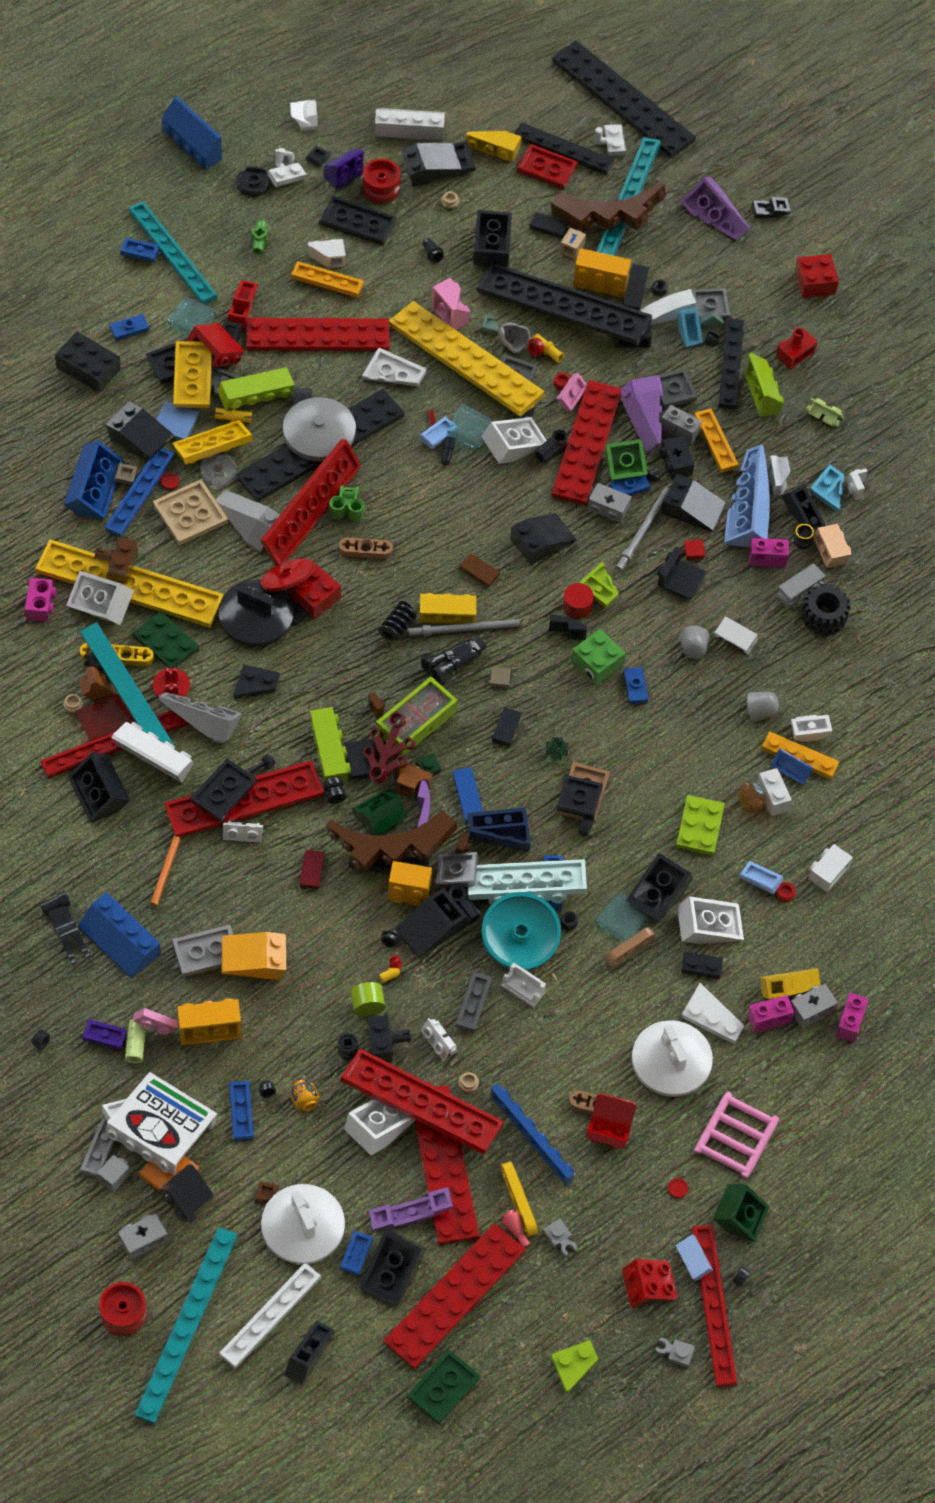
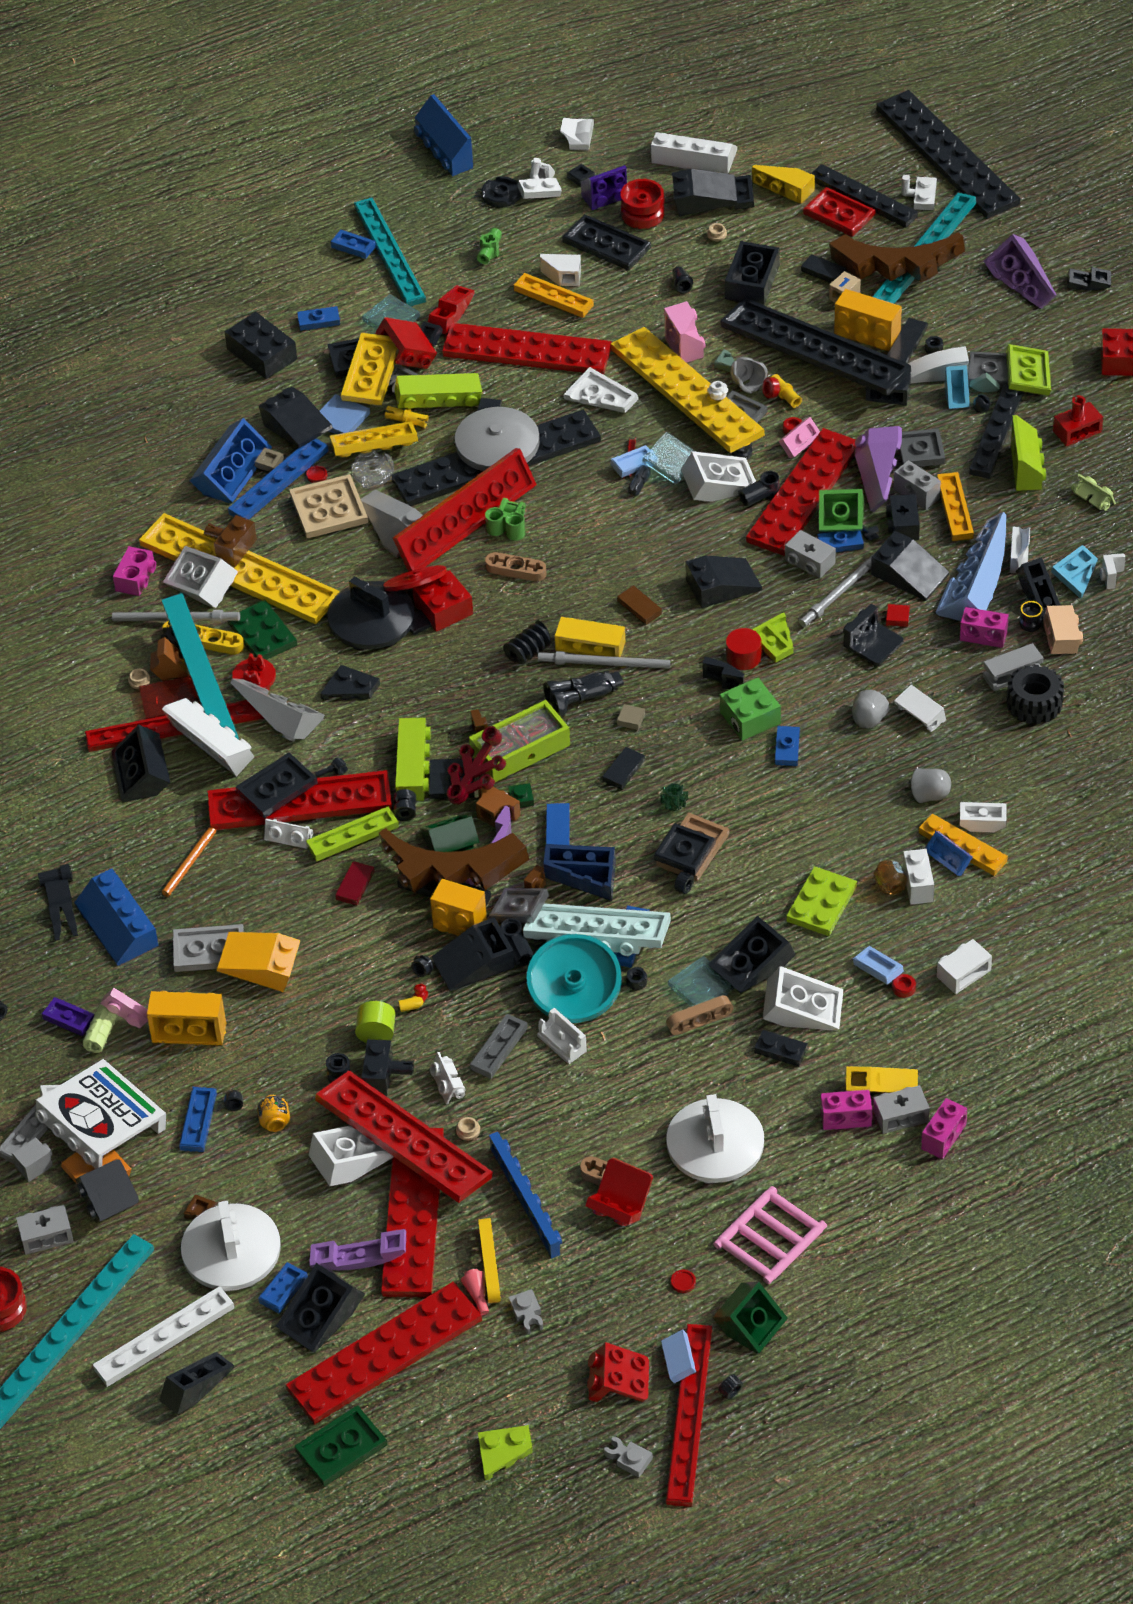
camera: 20 degrees right, 10 degrees down
white wing [681,983,744,1045] -> none
none -> light grey bar [112,610,240,623]
none -> lime plate [306,806,399,862]
none -> white plate [707,381,728,400]
none -> lime tile [1006,344,1051,396]

